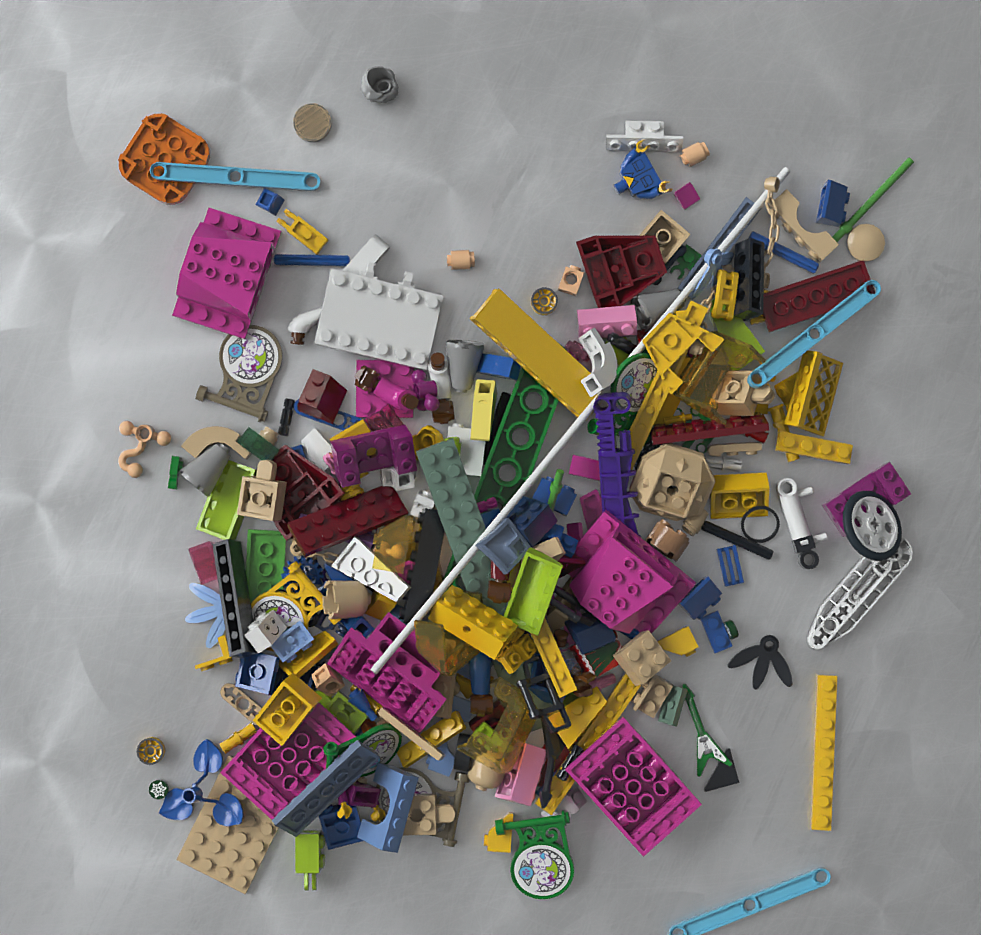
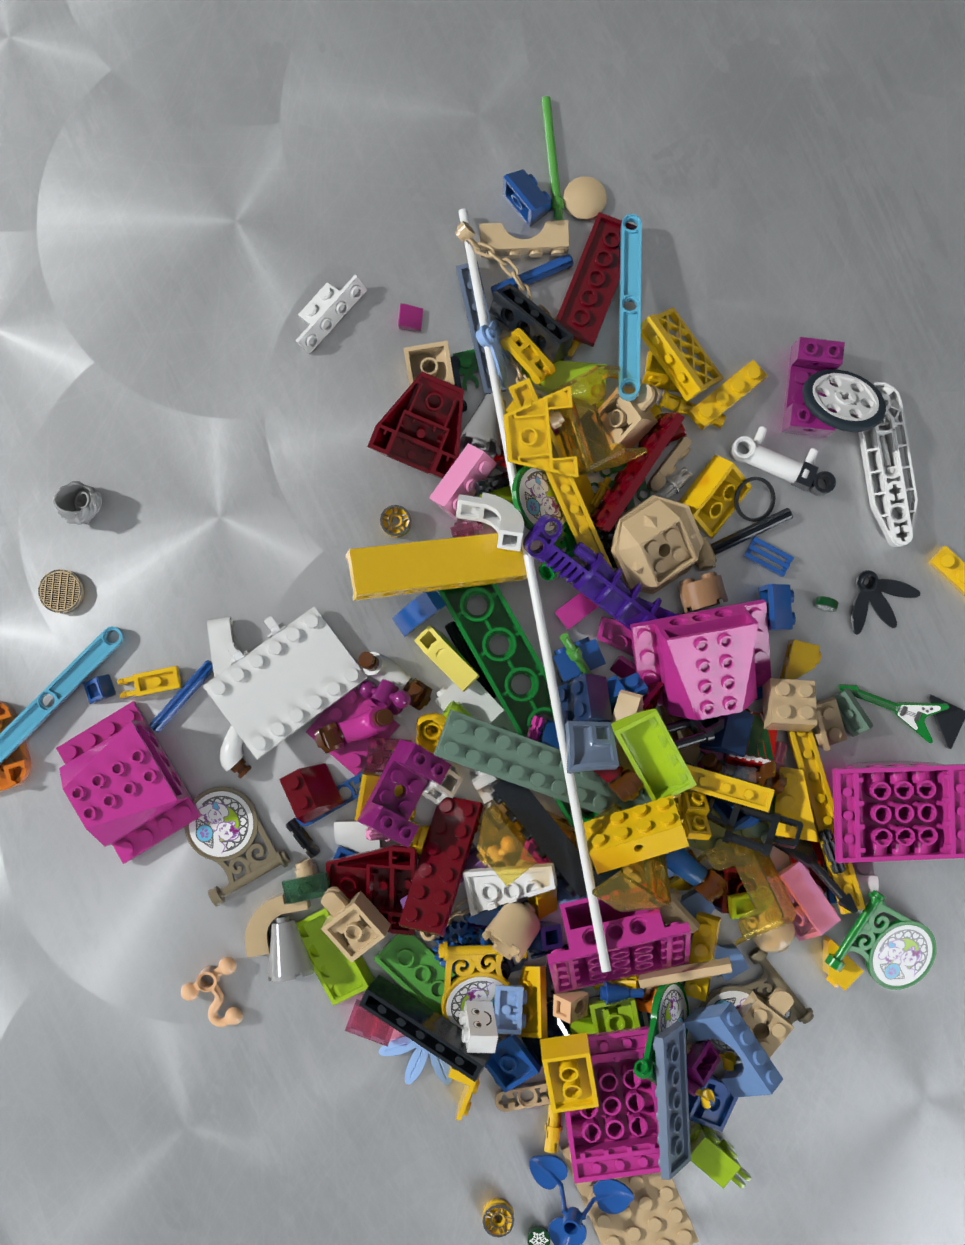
camera: 50 degrees left, 0 degrees up
green plate [168,456,184,490] -> none
light grey cone [446,340,484,393] -> none
light nougat brick [447,250,475,270] -> none
black tyre [454,733,475,772] -> none
light nougat brick [558,265,584,296] -> none
blue torso [614,139,673,199] -> none
light nougat brick [680,142,710,167] -> none
blue plate [700,611,732,654] -> none

